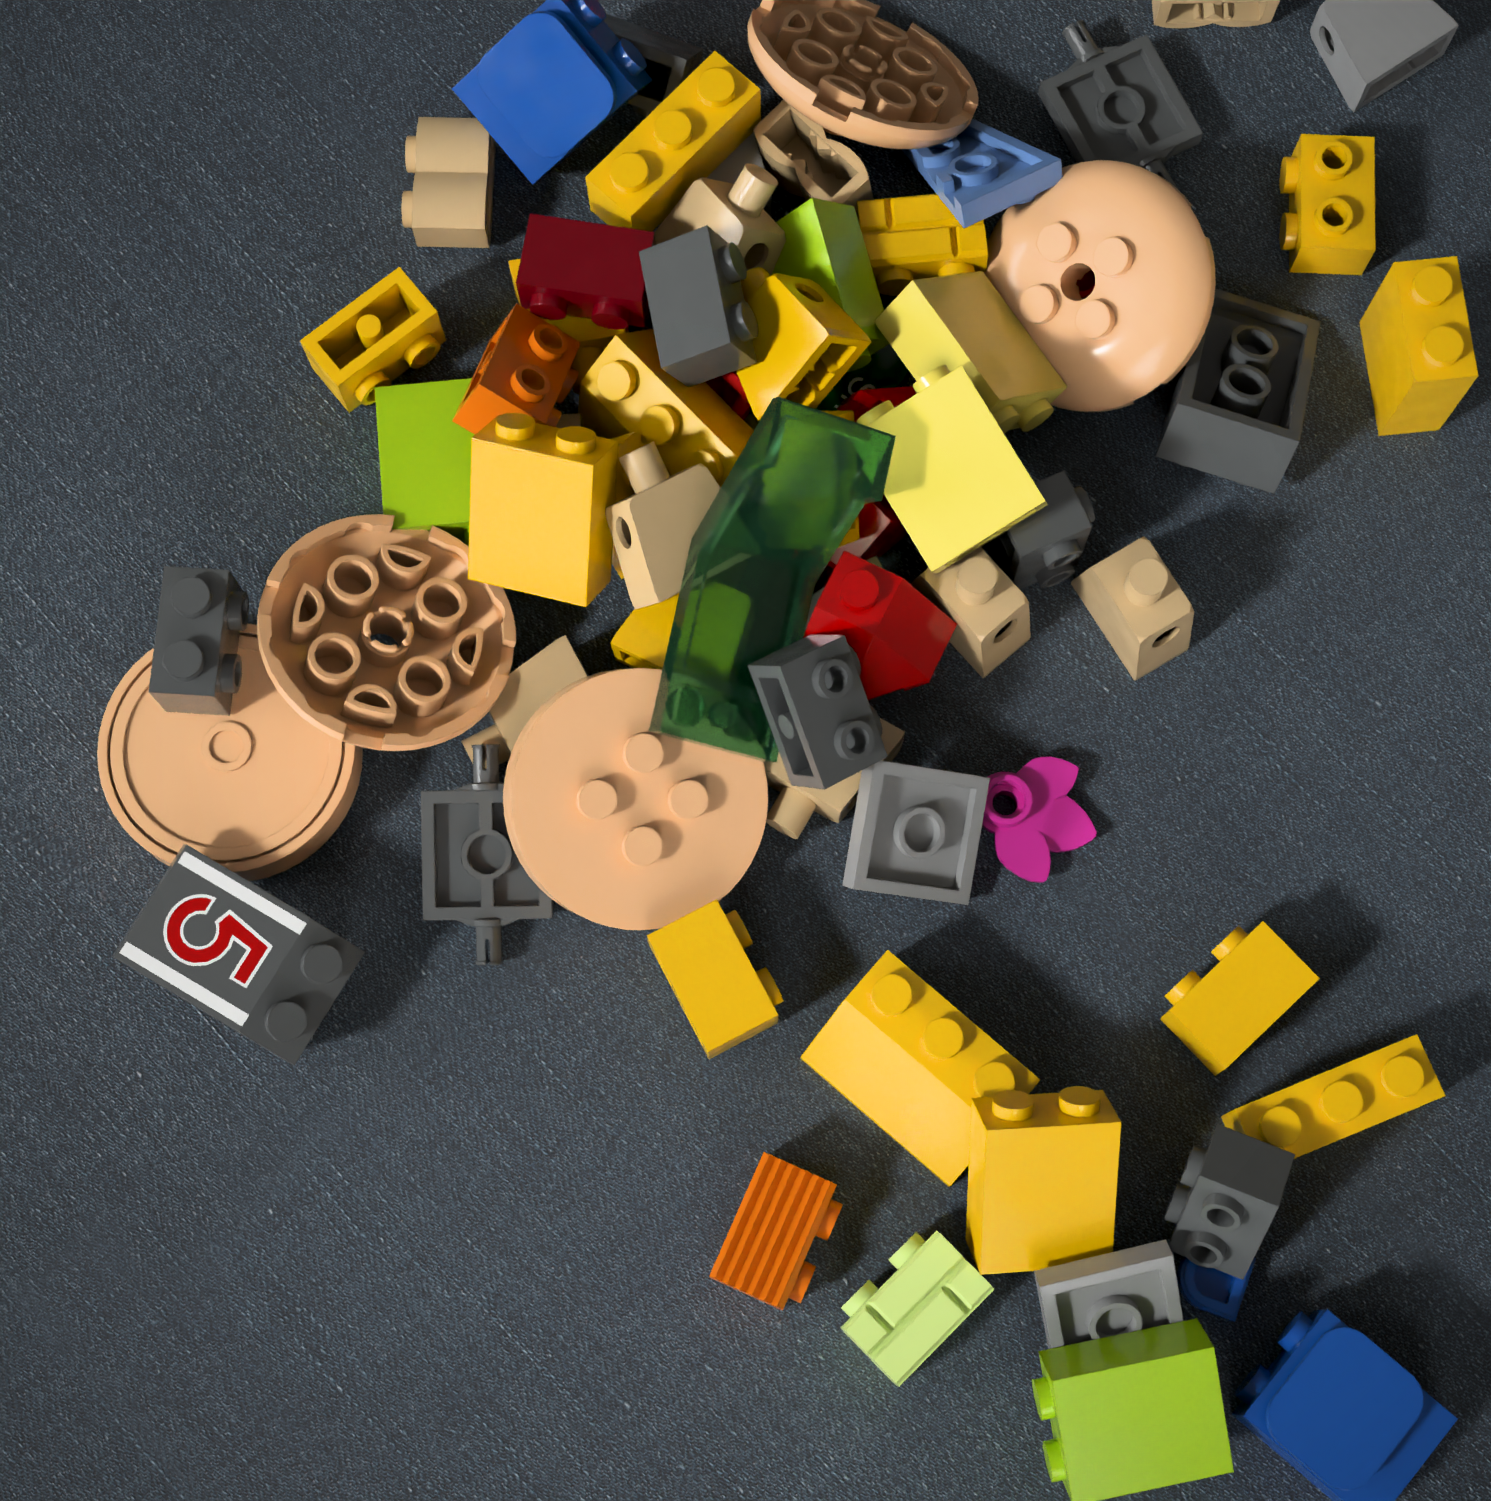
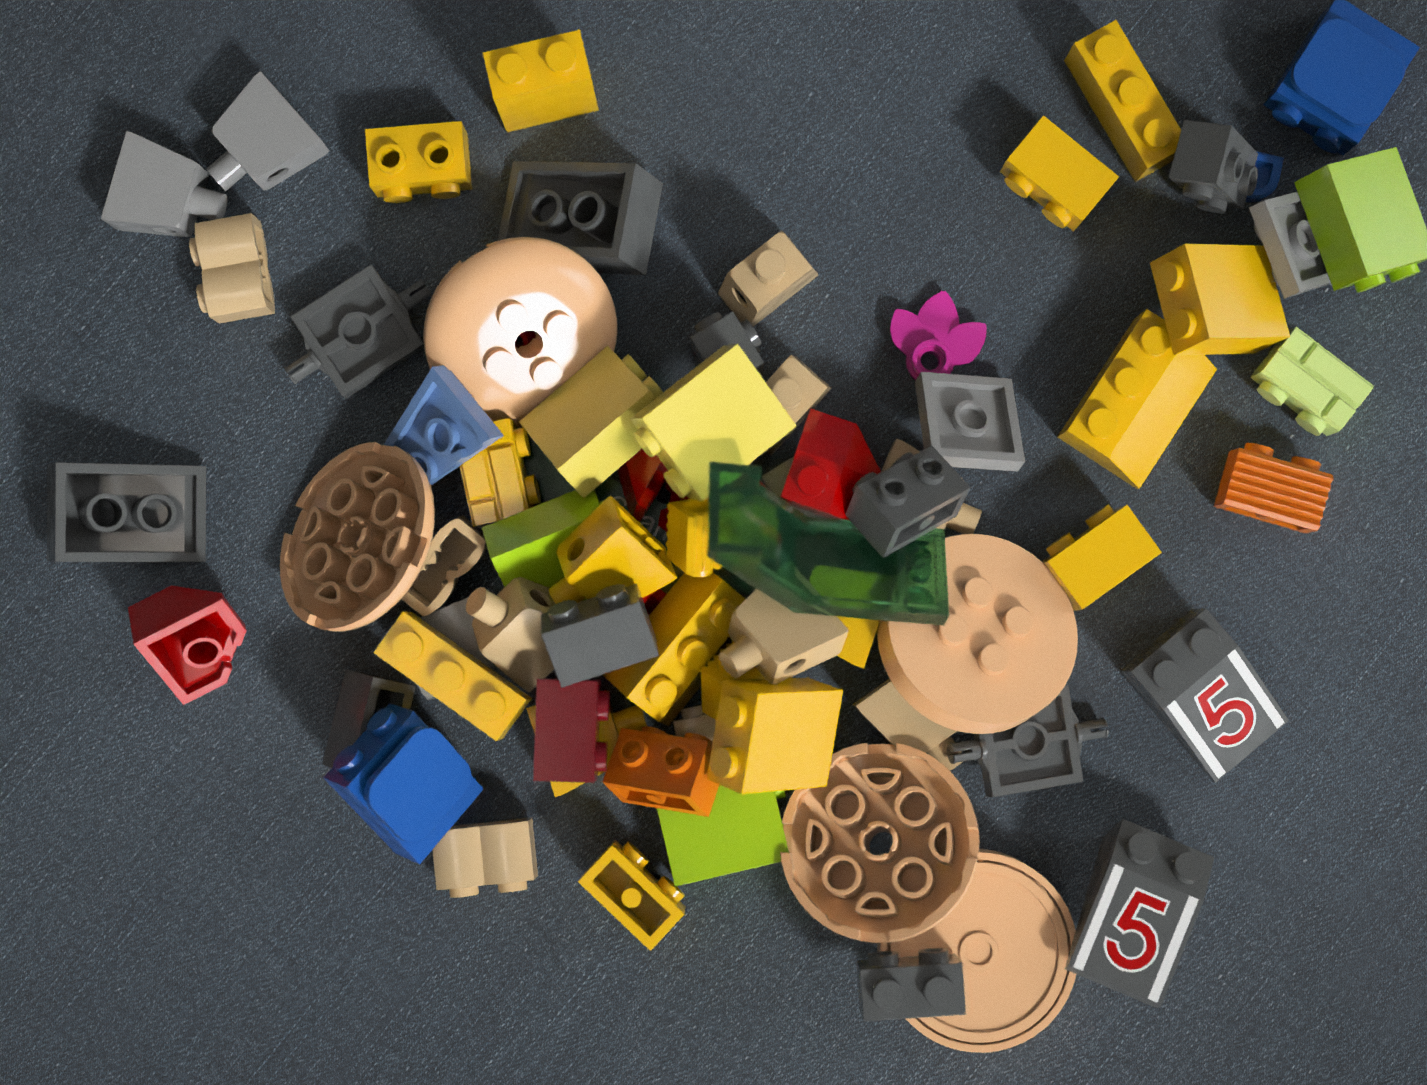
camera: 95 degrees left, 10 degrees up
none -> dark grey slope [1119,608,1289,783]

